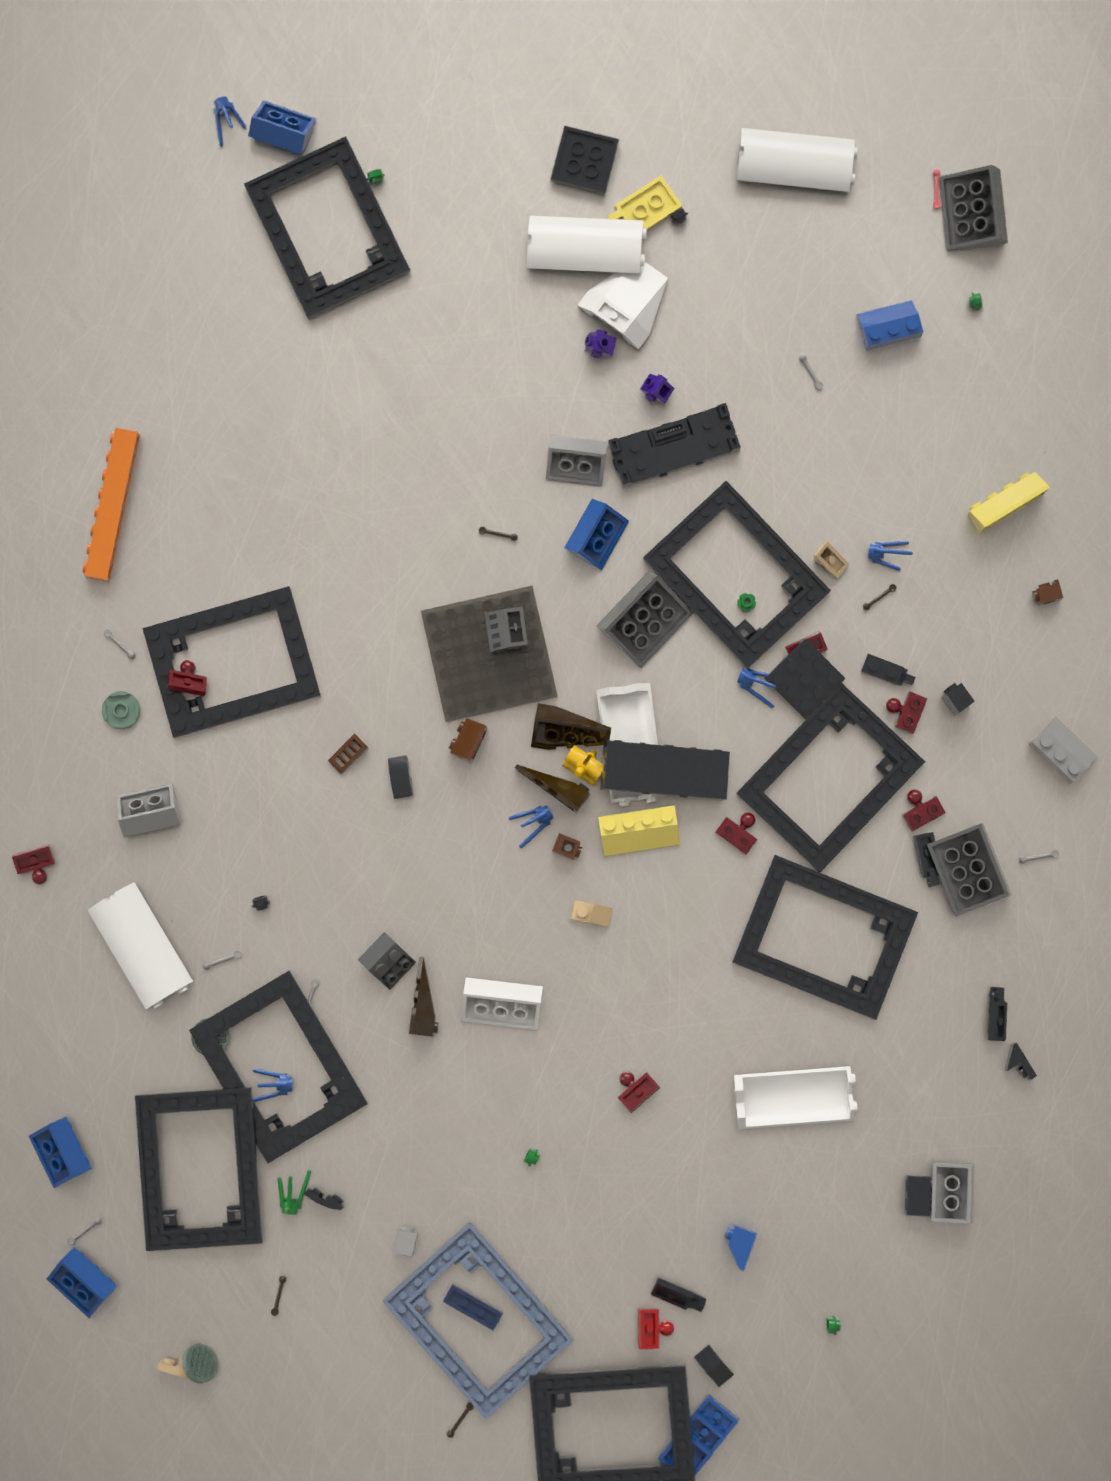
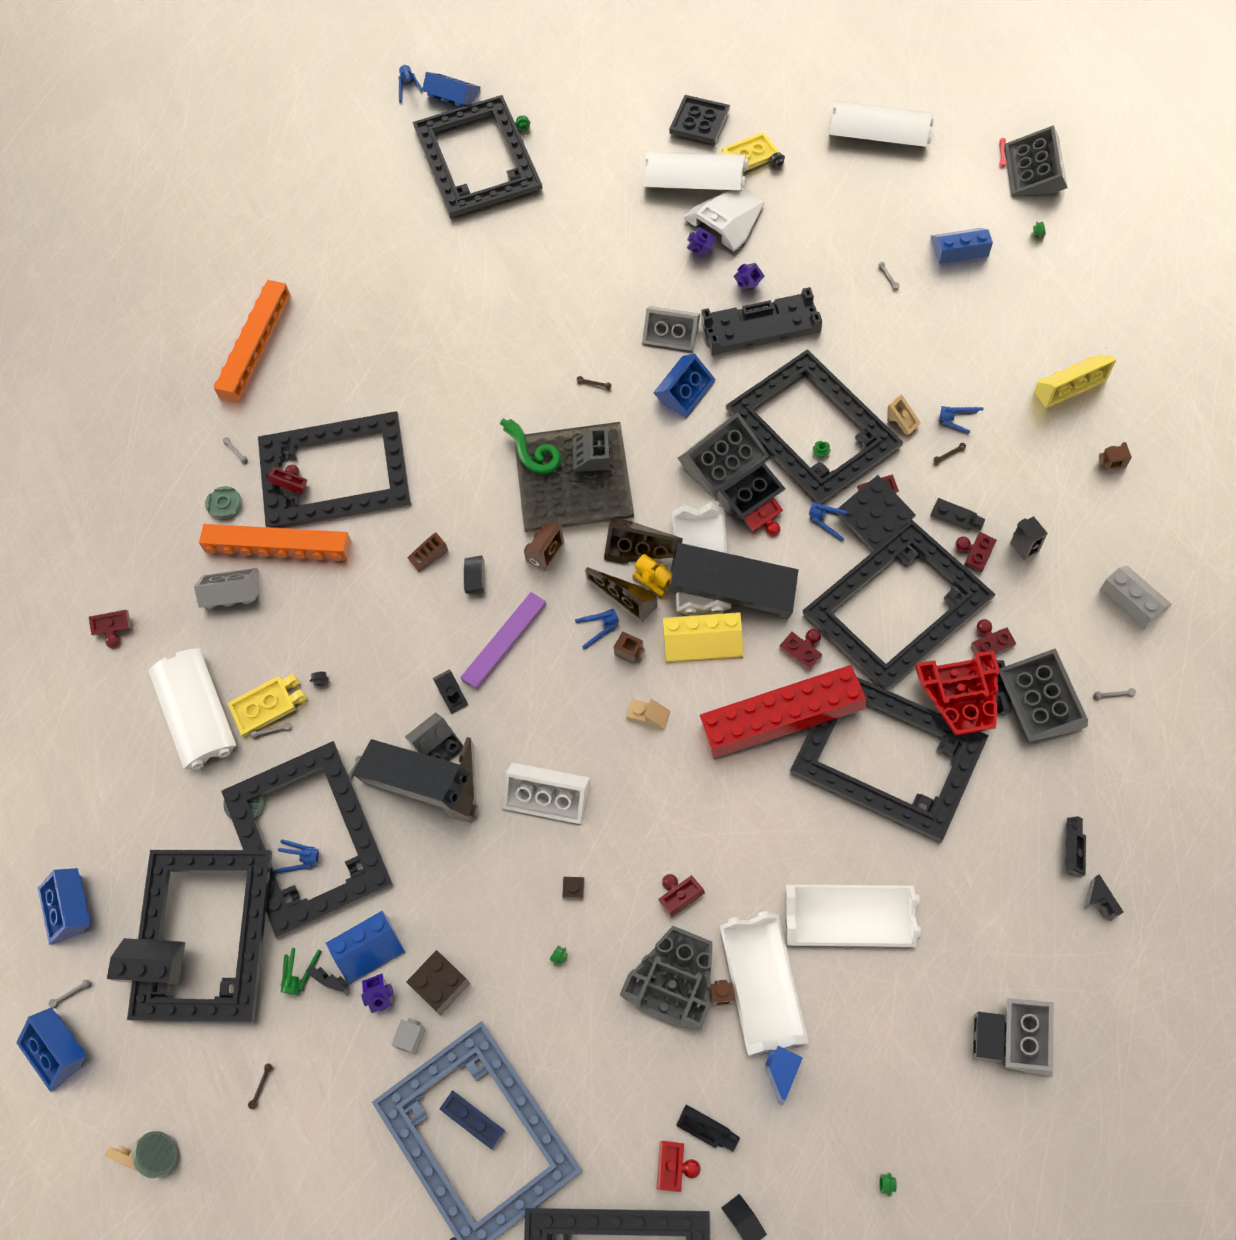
camera: 10 degrees right, 20 degrees down
none -> black slope [107,938,186,986]
none -> orange brick [199,524,351,561]
none -> light yellow tile [227,674,308,737]
none -> blue slope [326,911,405,985]
none -> black brick [352,739,471,810]
none -> dark purple brick [361,973,394,1013]
none -> dark brown brick [406,950,470,1016]
none -> black slope [432,669,468,713]
none -> medium lavender tile [460,592,546,690]
none -> green plant [500,418,561,474]
none -> dark brown plate [562,877,585,900]
none -> dark grey wedge [620,926,713,1029]
none -> red brick [700,664,866,759]
none -> reddish brown brick [710,980,734,1007]
none -> black slope [717,461,786,520]
none -> white cylinder [720,911,809,1056]
none -> red plate [743,498,783,536]
none -> red wedge [915,650,999,736]

